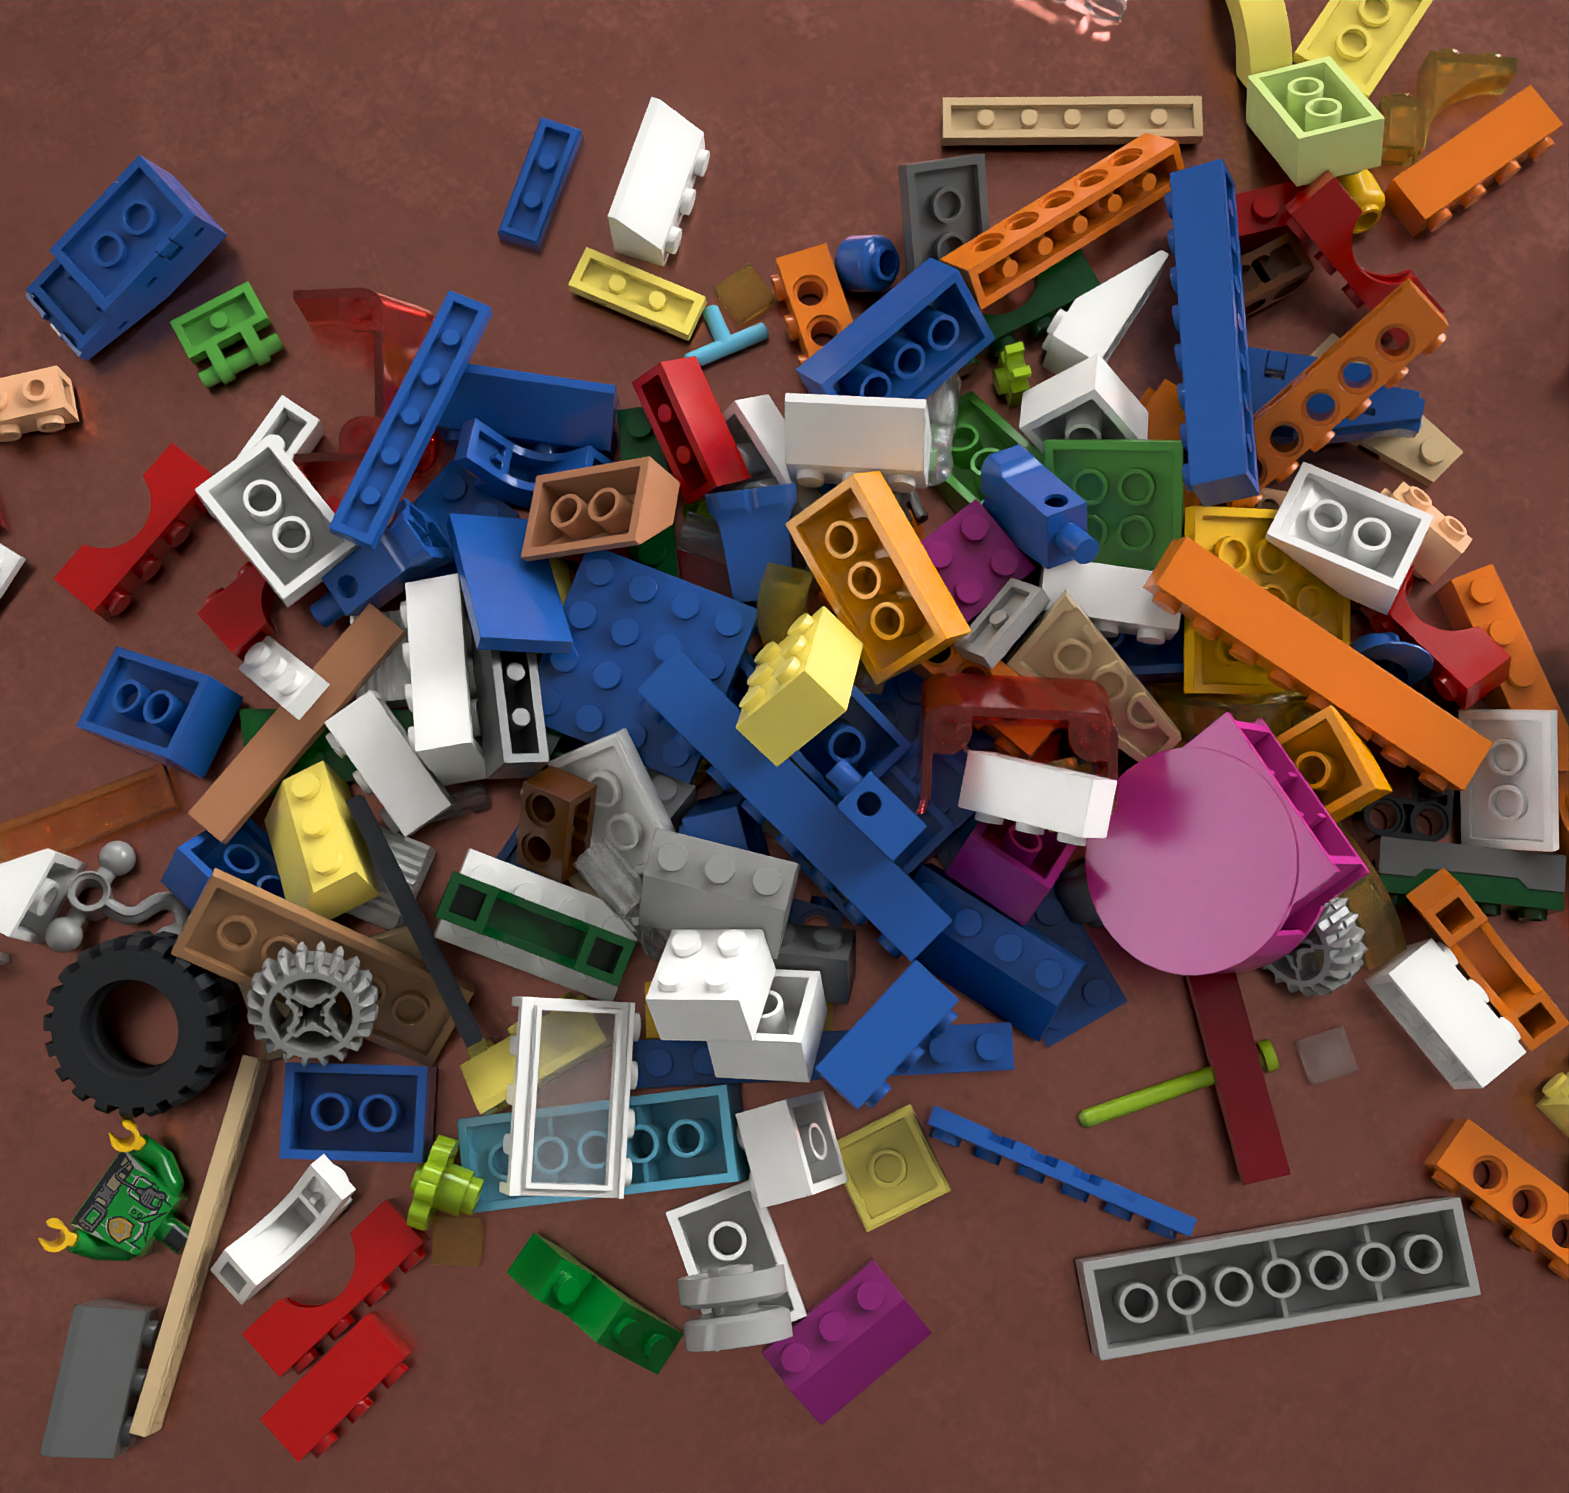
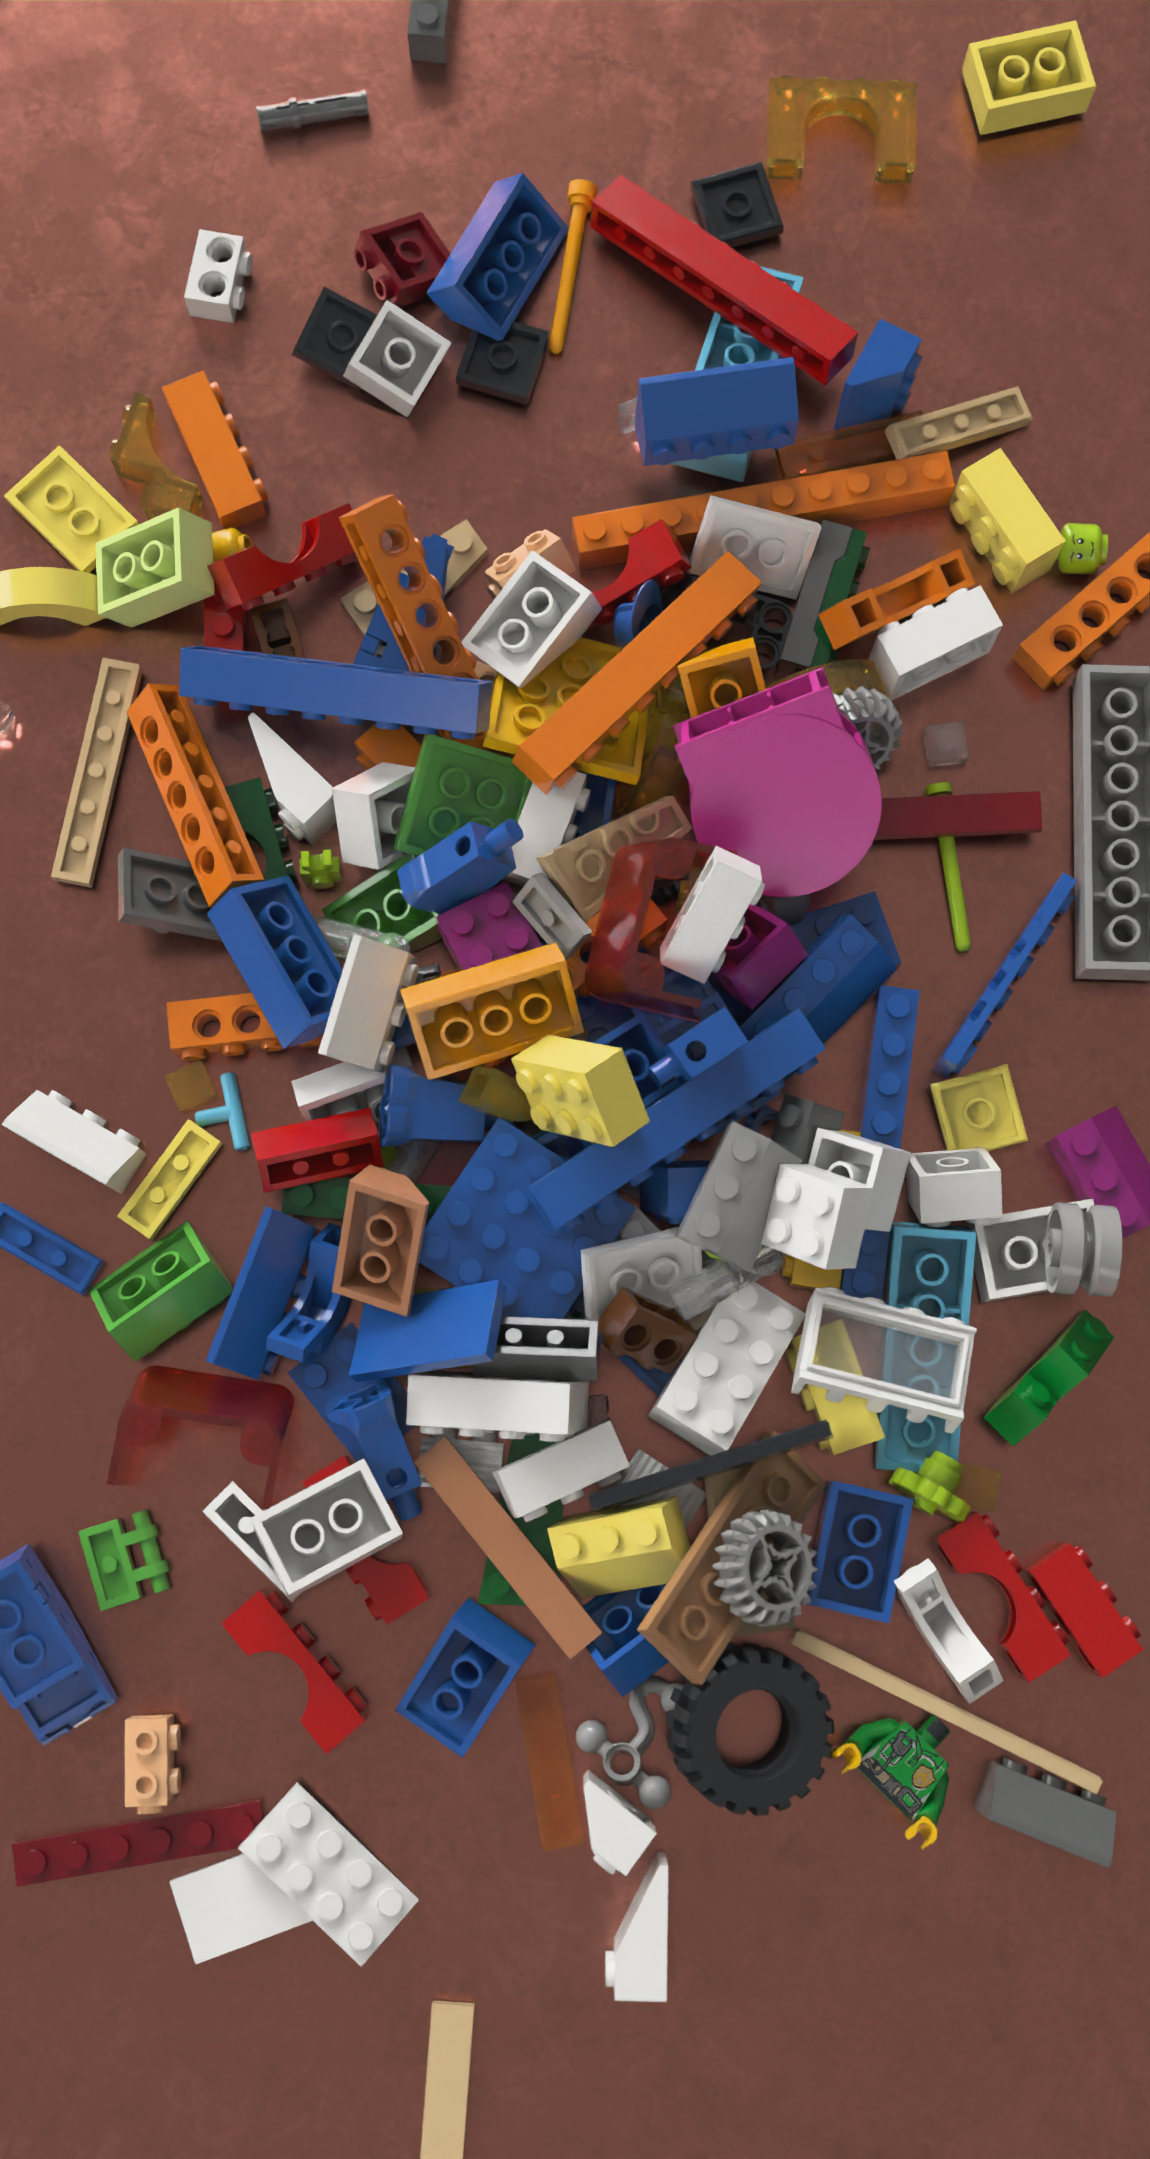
camera: 80 degrees left, 0 degrees up
white plate [238,635,330,720] -> none
blue plate [328,290,493,551] -> none
dark green arch [434,871,636,987] -> none
blue brick [814,960,959,1110] -> none
blue head [835,234,900,292] -> none
none -> bright green slope [88,1220,233,1362]

